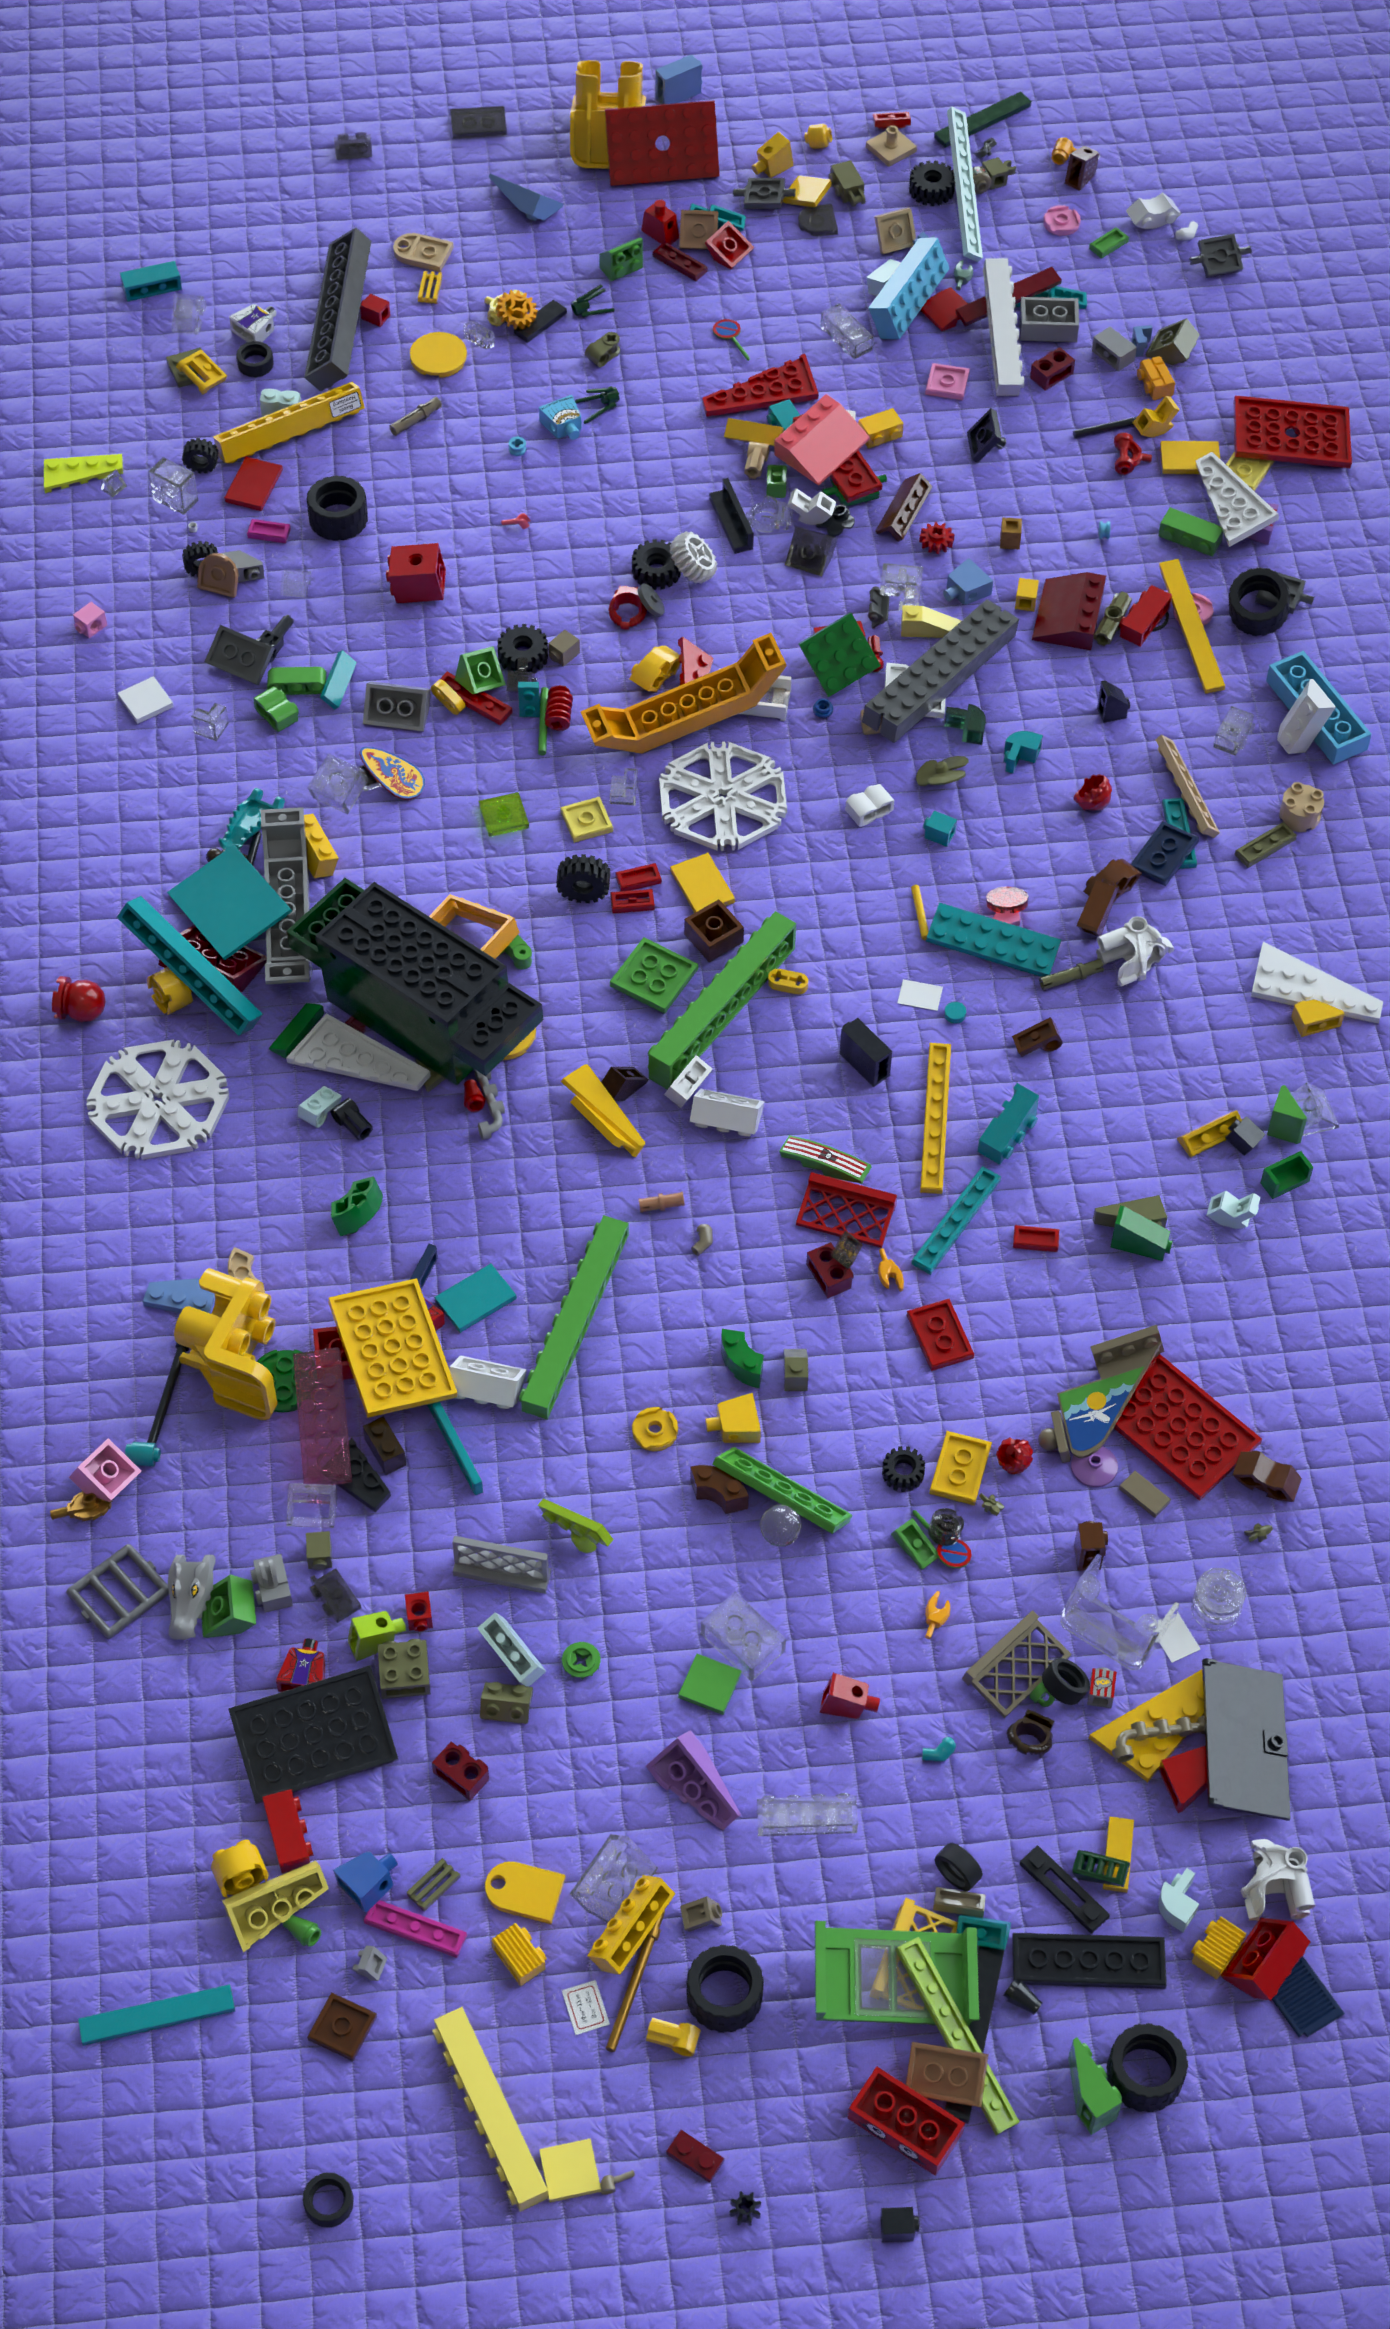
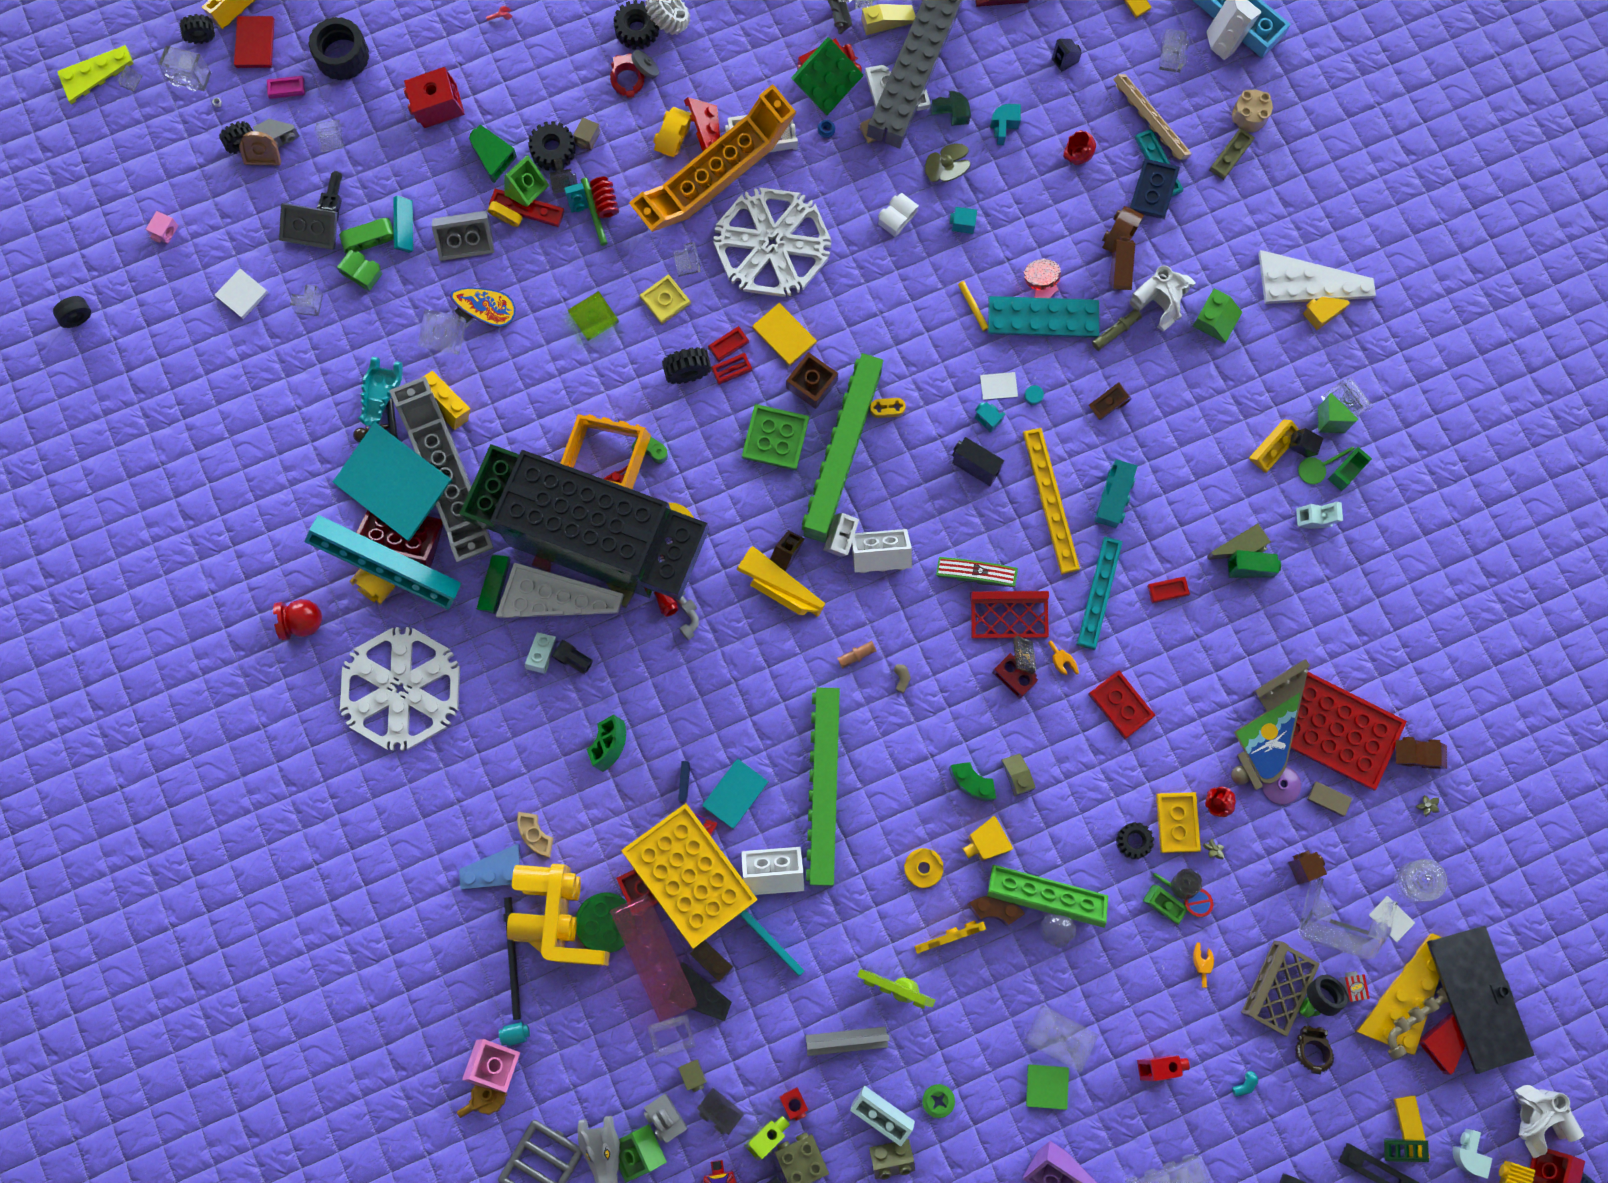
camera: 20 degrees left, 20 degrees up
none -> green slope [469,125,517,183]
none -> yellow wing [914,920,986,954]
none -> teal brick [974,402,1005,432]
none -> bright green slope [1193,288,1242,343]
none -> bright green piece [1298,447,1354,484]

